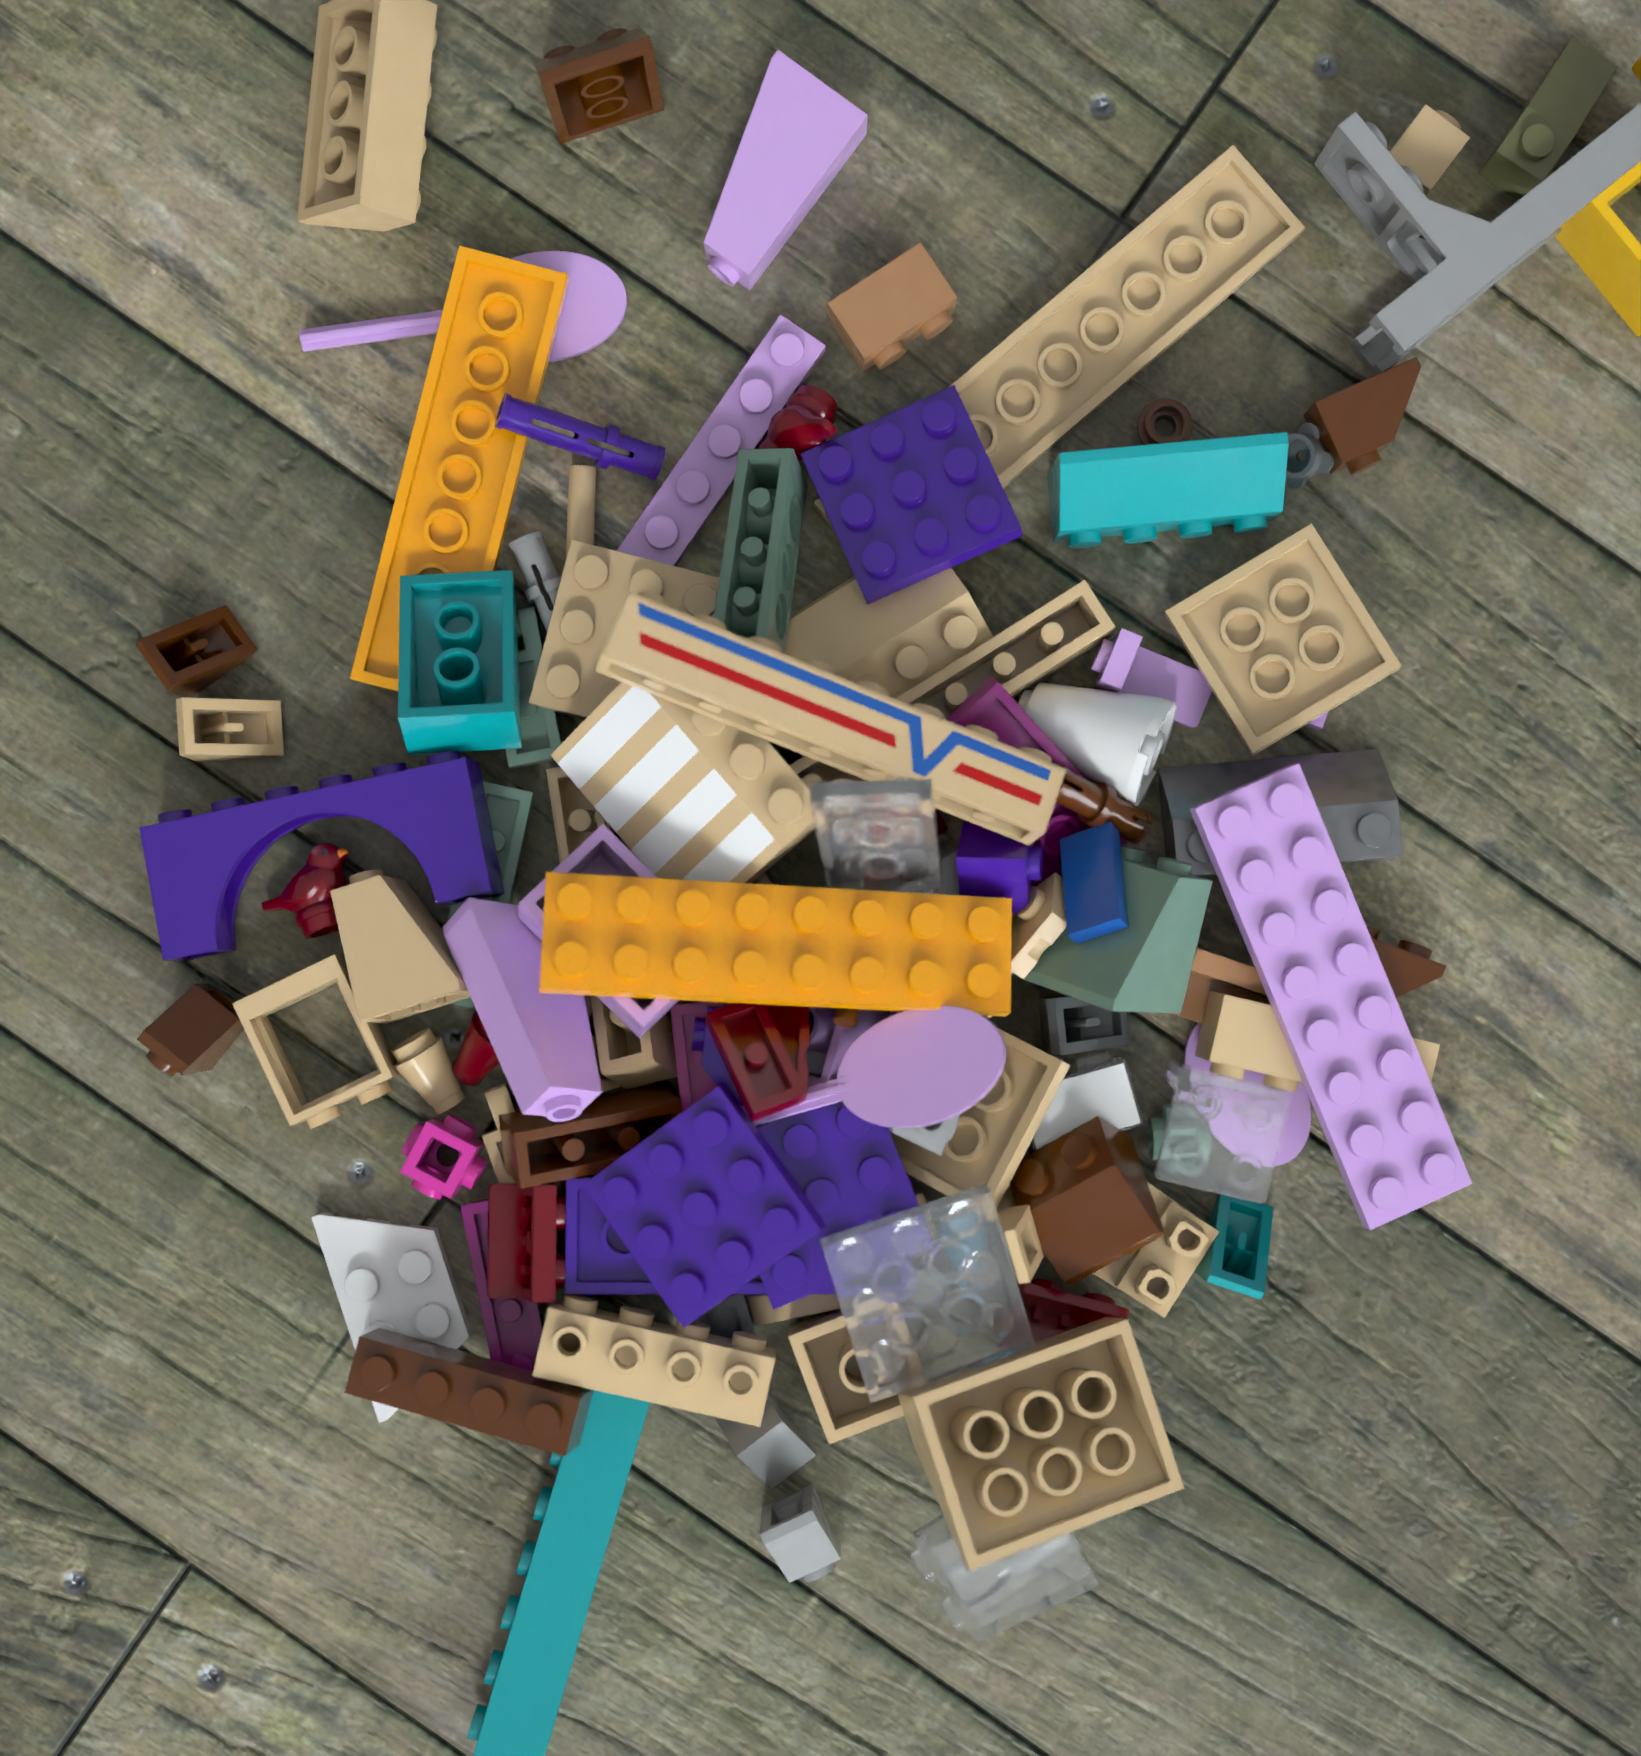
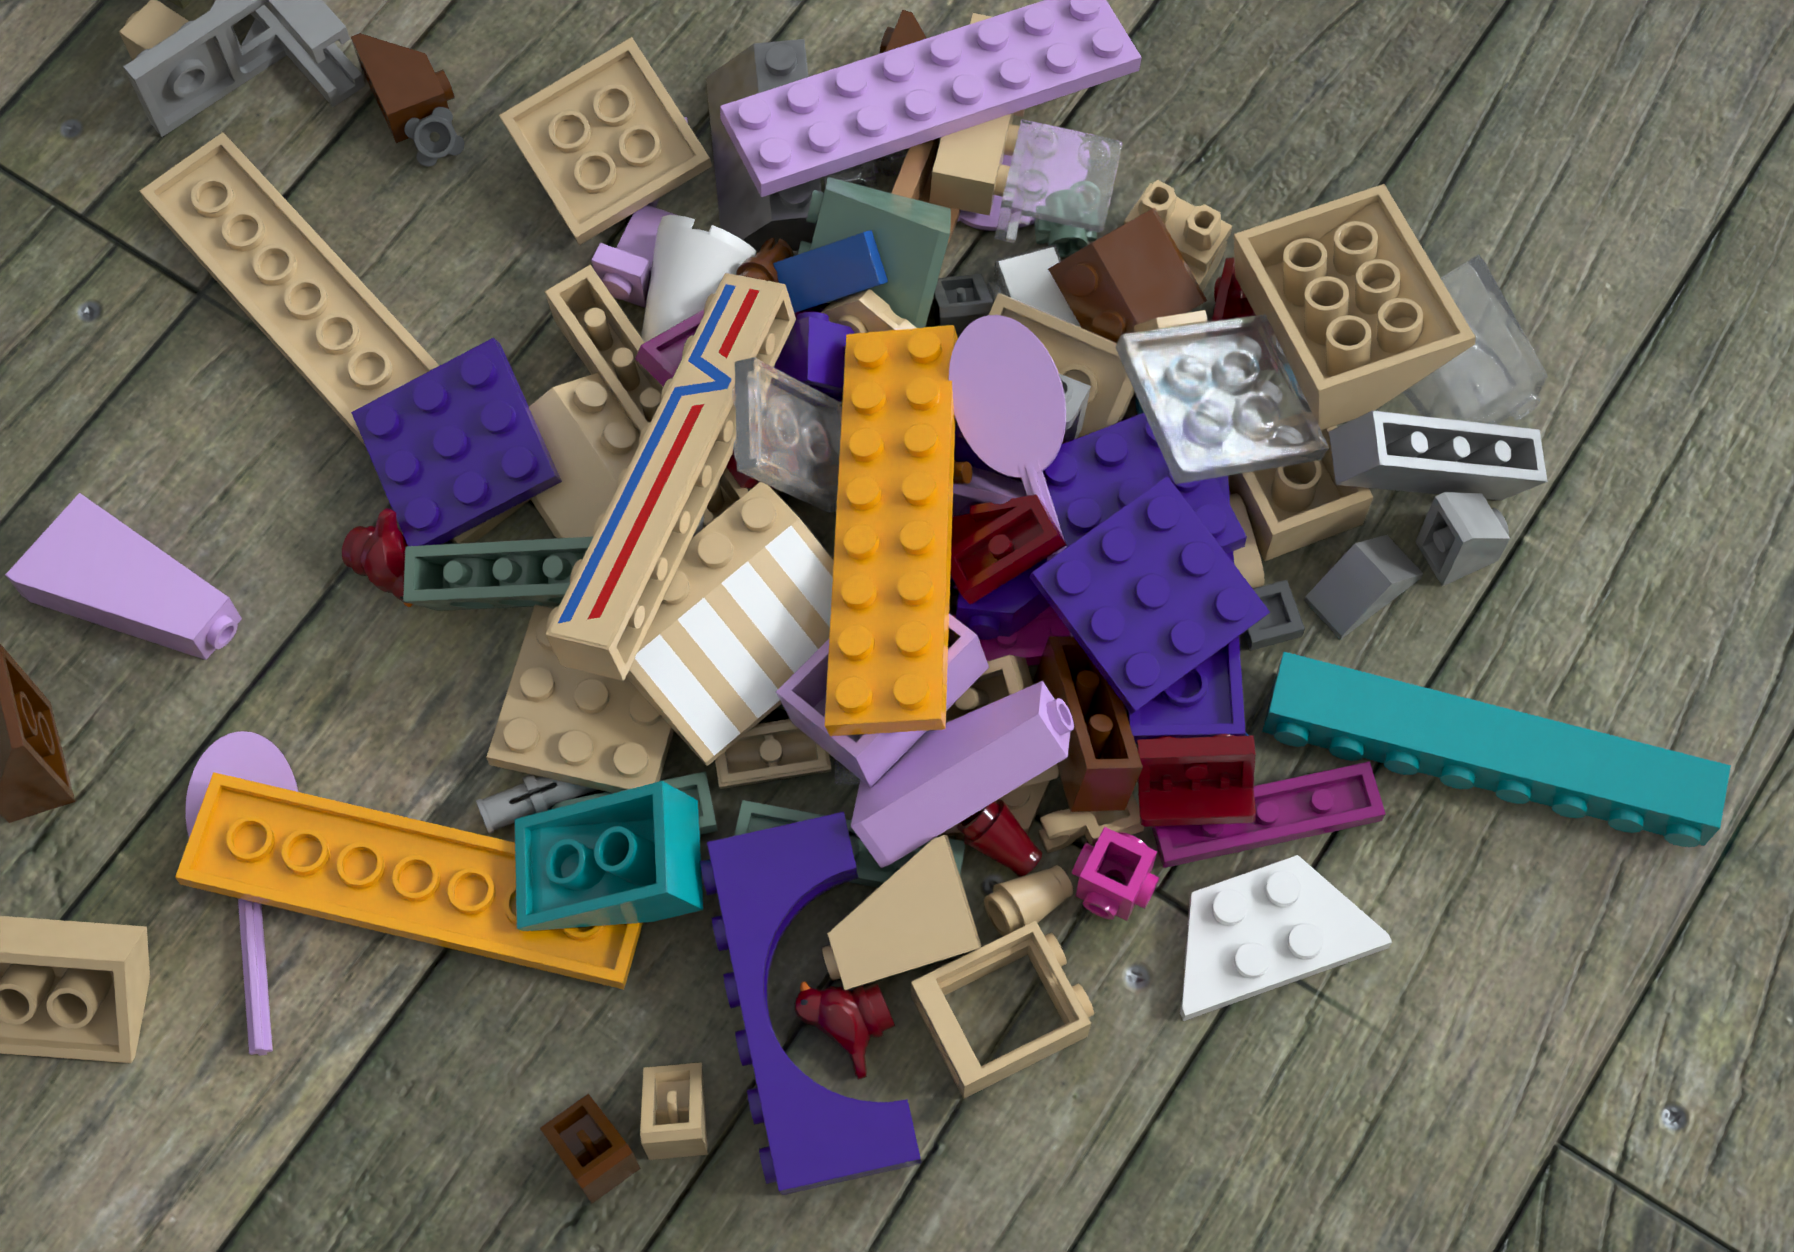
camera: 85 degrees left, 20 degrees down
reddish brown slope [137,983,244,1076] -> none
reddish brown brick [345,1328,594,1456] -> none
dark purple pin [495,393,665,481] -> none
tan brick [532,1294,776,1427] -> none
tan piece [566,465,597,558] -> none
lavender plate [617,314,826,566] -> none
medium nougat brick [827,242,958,372] -> none
slope [1047,432,1289,548] -> none
reddish brown plate [1137,398,1193,445] -> none
teal slope [1194,1190,1274,1300] -> none
none -> light grey brick [1329,411,1548,500]

